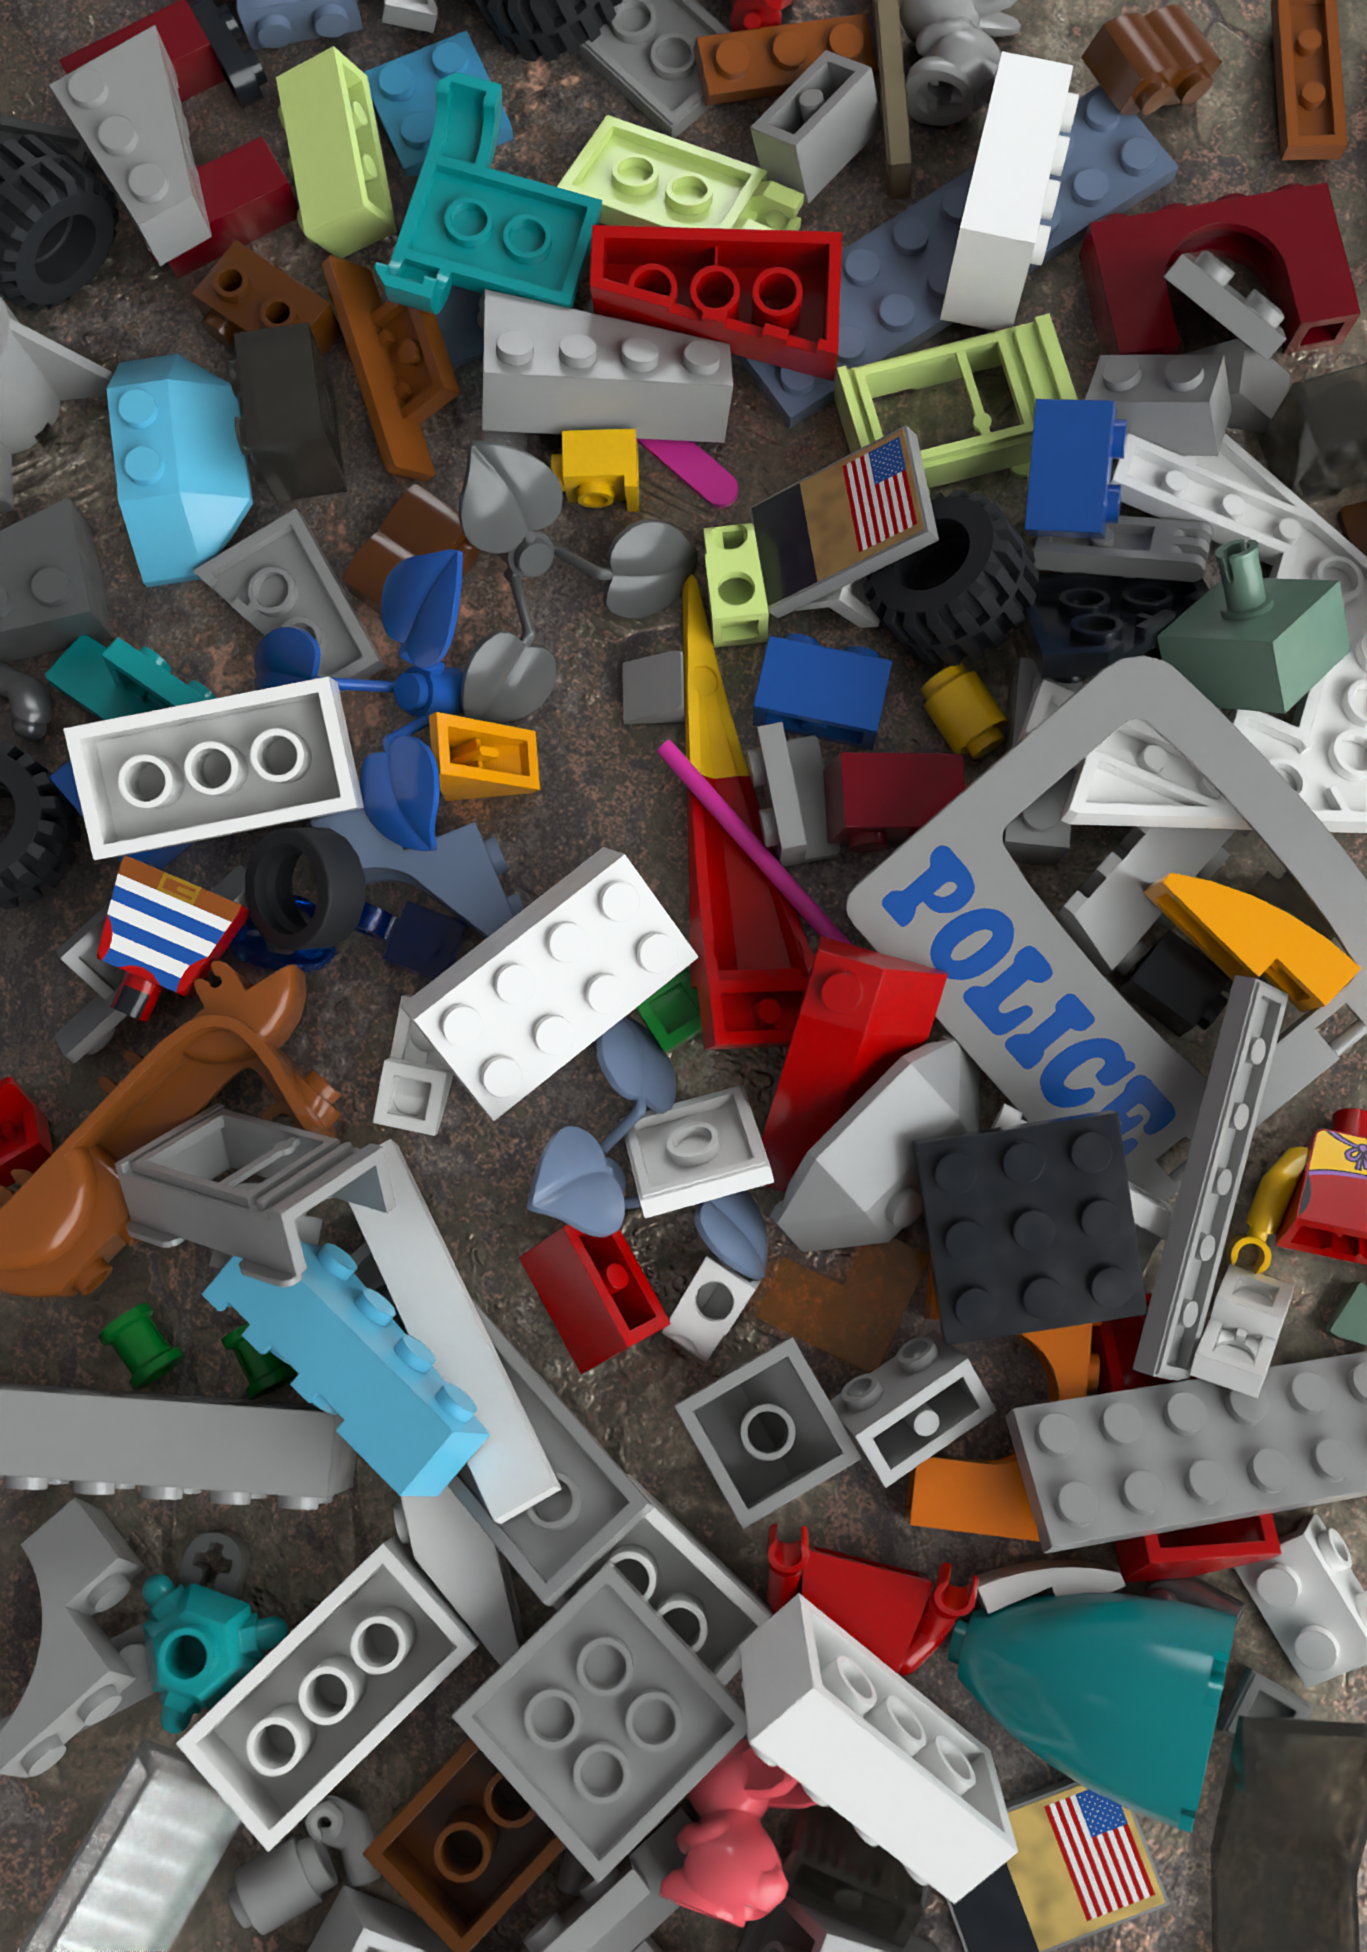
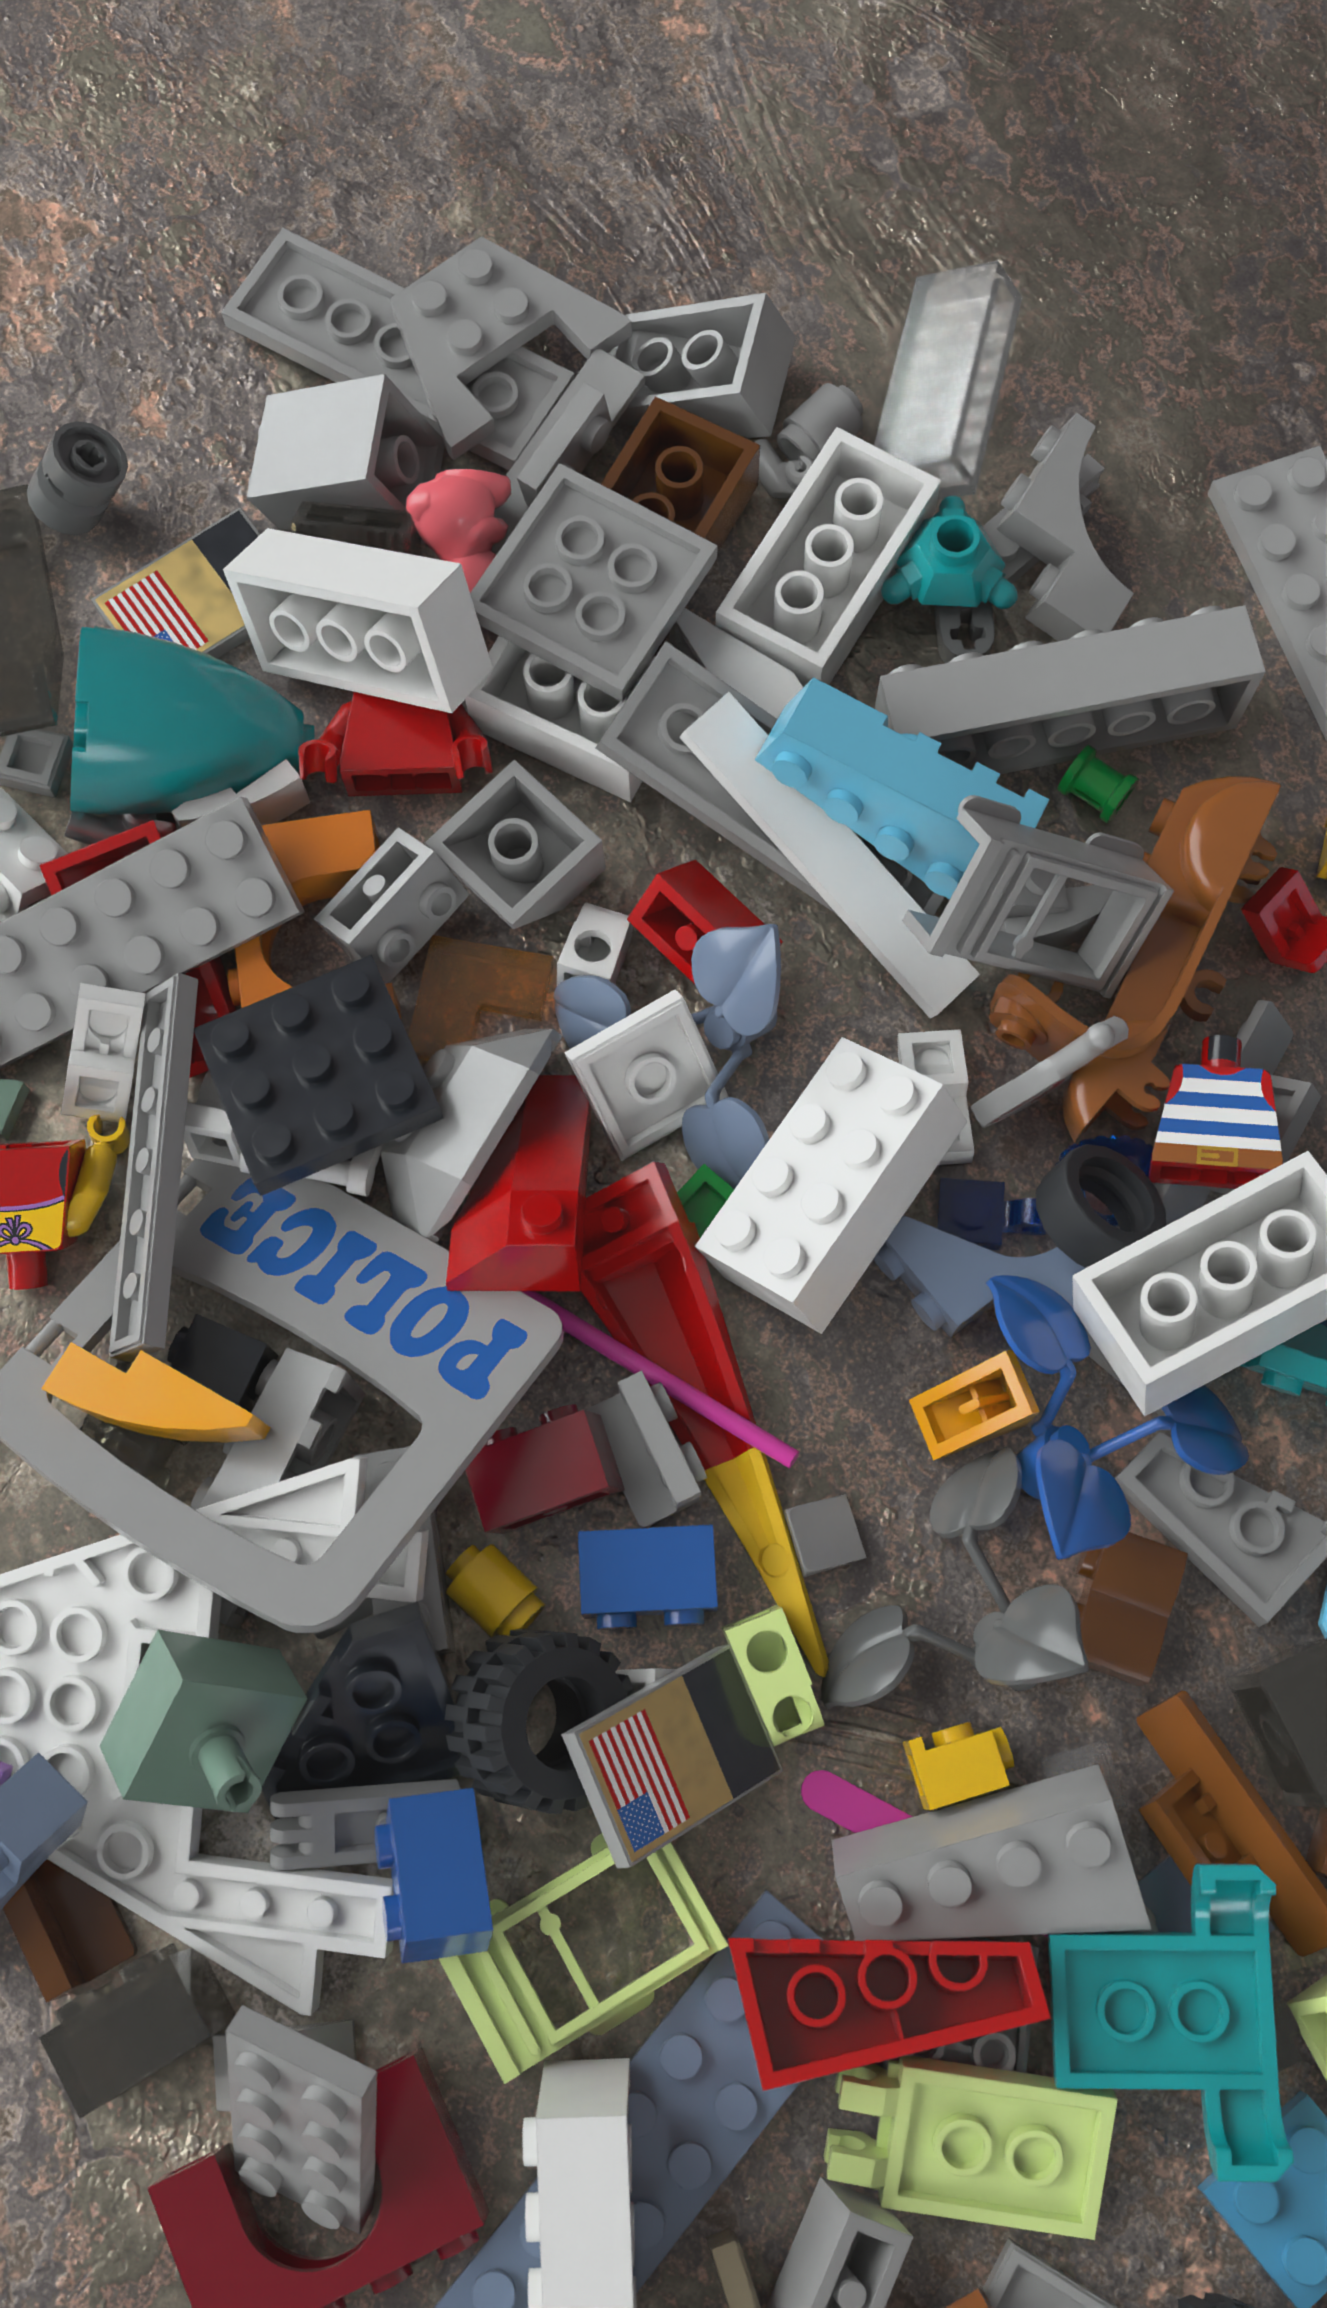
camera: 160 degrees right, 5 degrees down
light grey brick [1085,355,1232,456] -> none
none -> light grey piece [971,1016,1129,1128]

